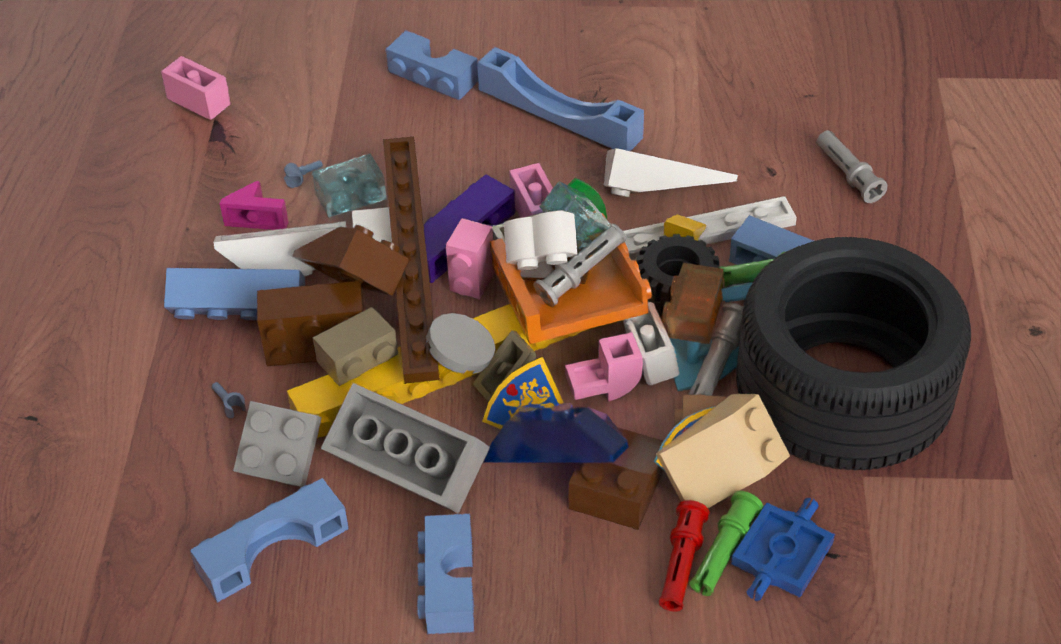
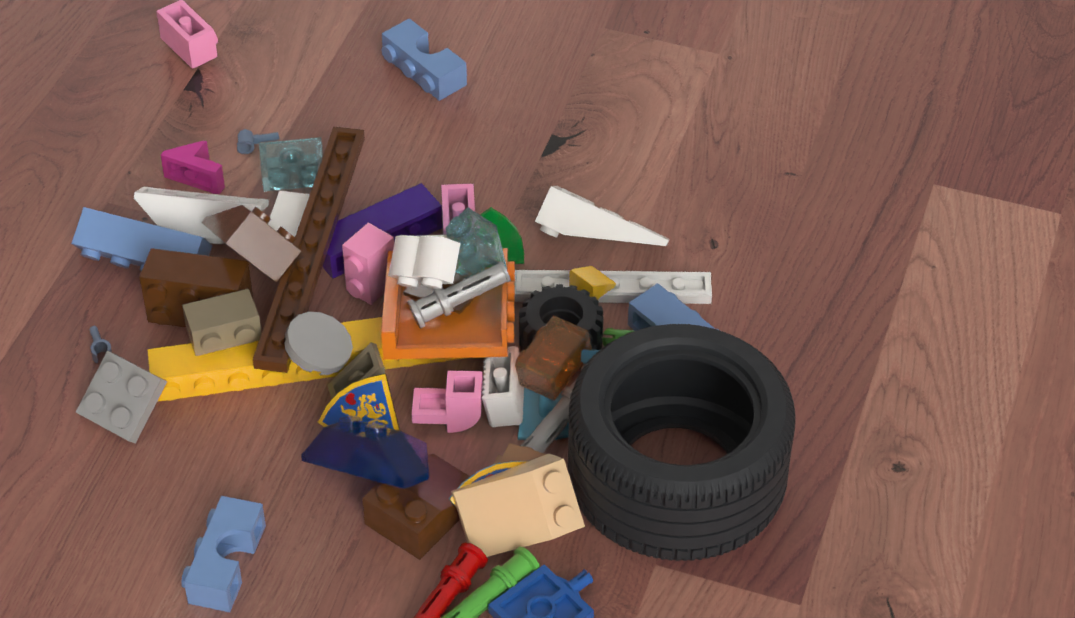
camera: 15 degrees right, 0 degrees up
medium blue arch [190,478,349,603] -> none
light grey brick [321,383,490,514] -> none
medium blue arch [477,47,644,151] -> none
light grey pin [817,130,888,203] -> none

